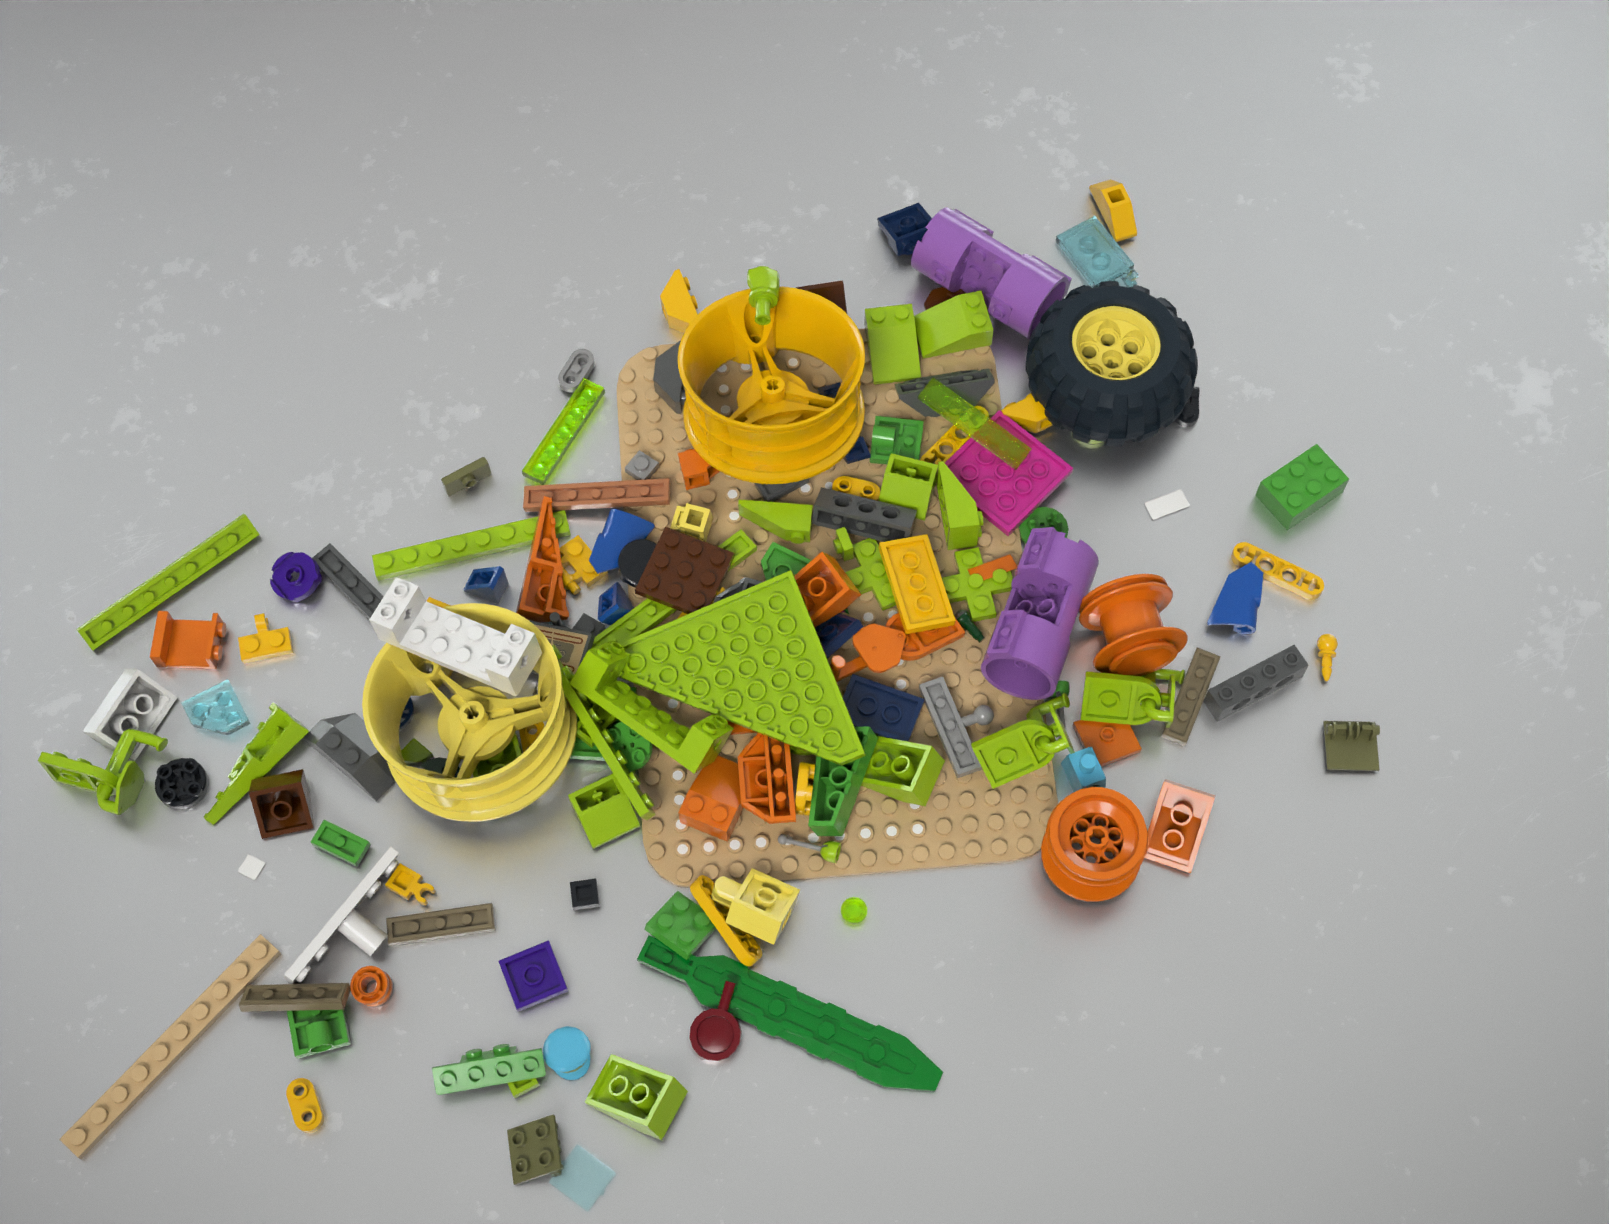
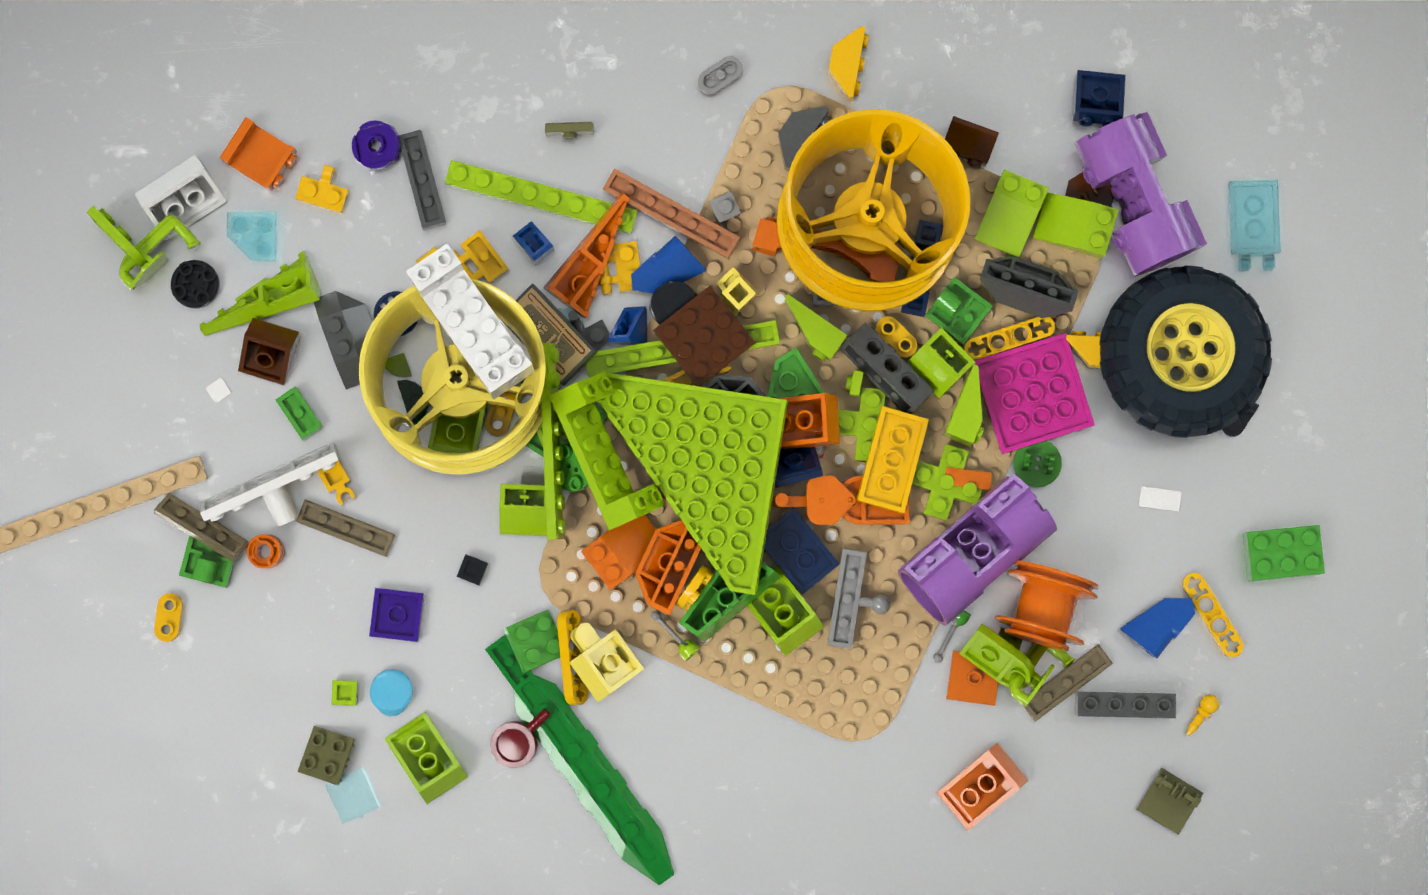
camera: 25 degrees right, 20 degrees up
lime plate [76,514,260,650] -> none
bright green bracket [432,1044,546,1095] -> none
clear neon green plate [522,378,605,485] -> none
lime piece [747,266,780,325] -> none
clear neon green plate [841,897,867,924] -> none
clear neon green plate [918,377,1032,470] -> none
dark green piece [954,610,985,643] -> none
lime plate [971,693,1075,789] -> none
orange wheel [1041,787,1148,902] -> none
medium azure torso [1061,747,1106,792] -> none
yellow slope [1089,179,1137,242] -> none

